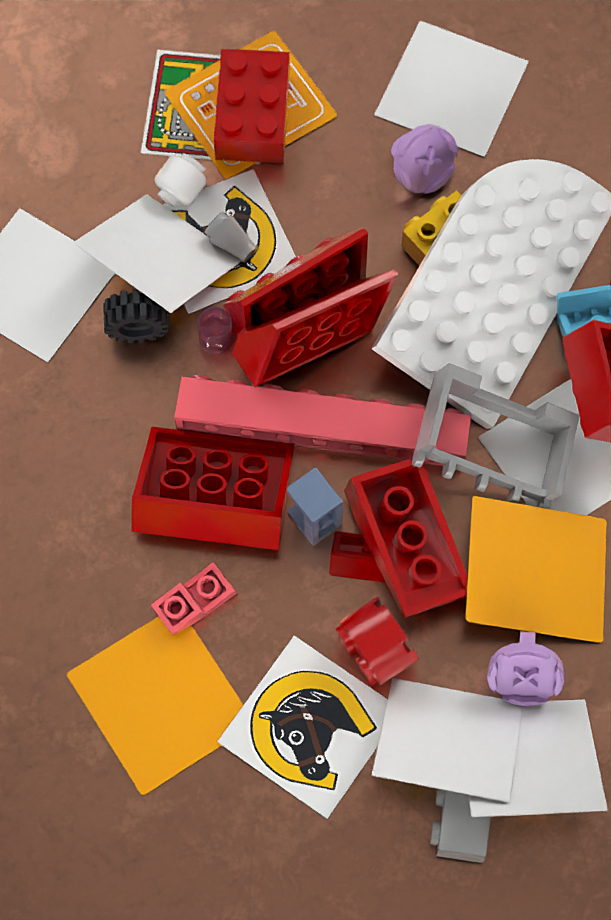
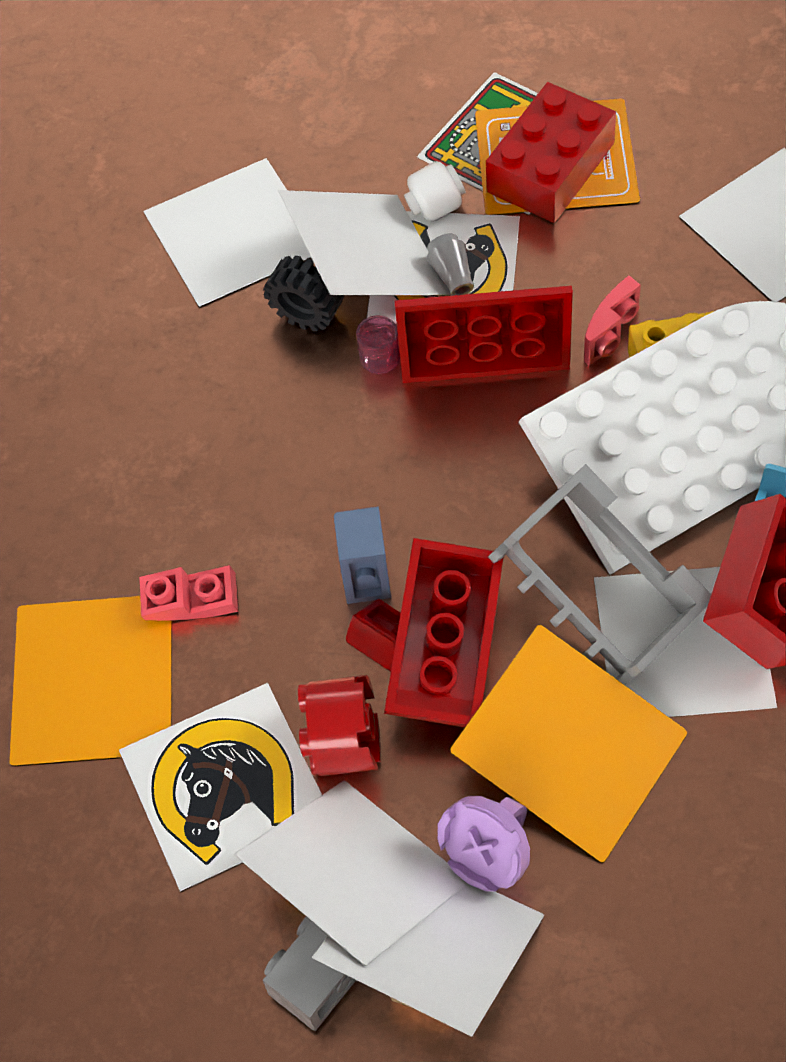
camera: 35 degrees right, 10 degrees down
red slope [131,426,295,550] -> none
coral brick [174,375,471,466] -> none
red slope [232,269,398,387] -> none
lavender tile [391,124,458,194] -> none
none -> coral slope [584,275,641,366]

